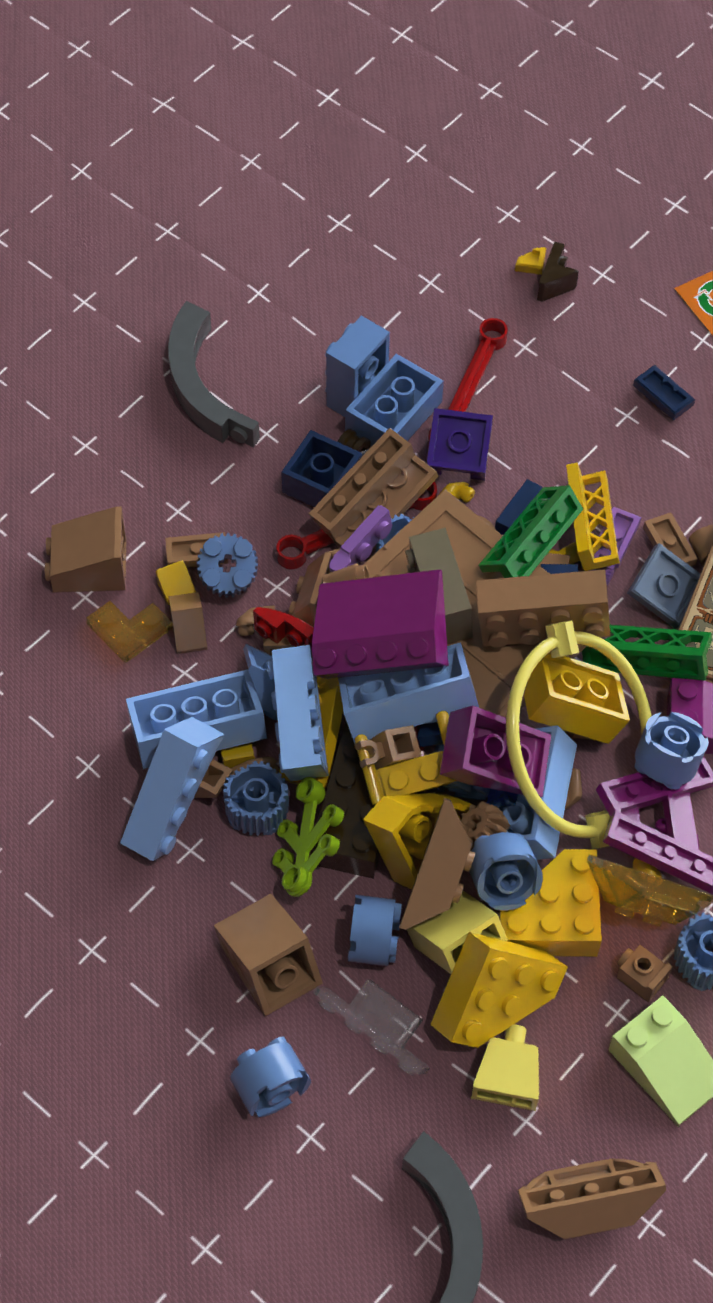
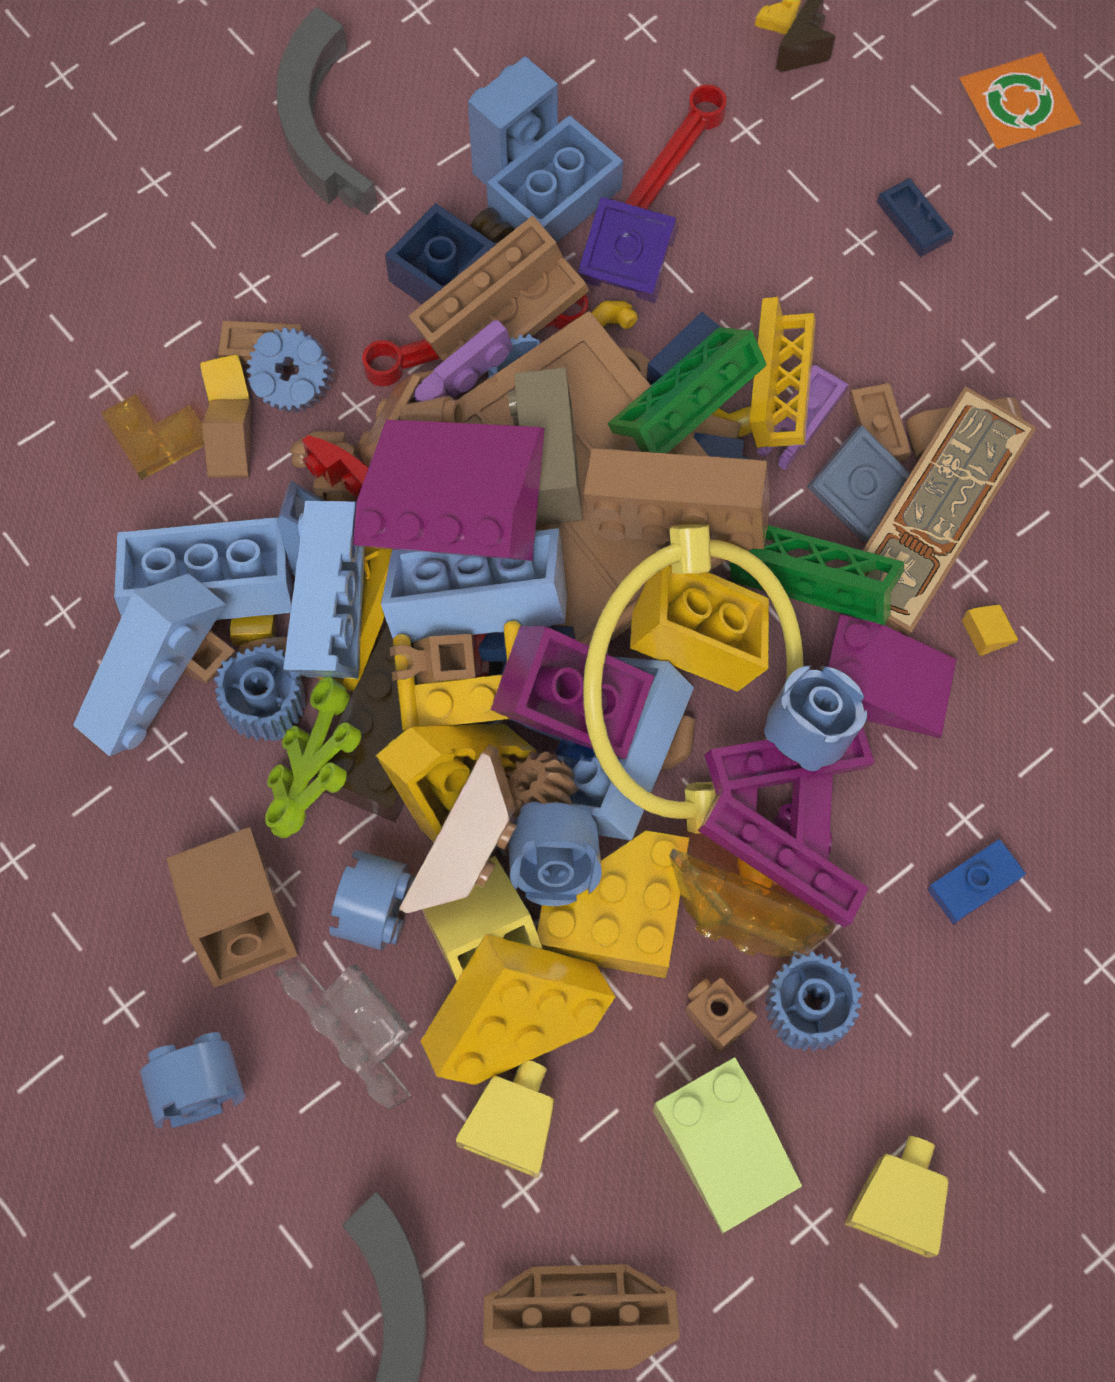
camera: 10 degrees right, 10 degrees up
medium nougat slope [45,506,127,592] -> none

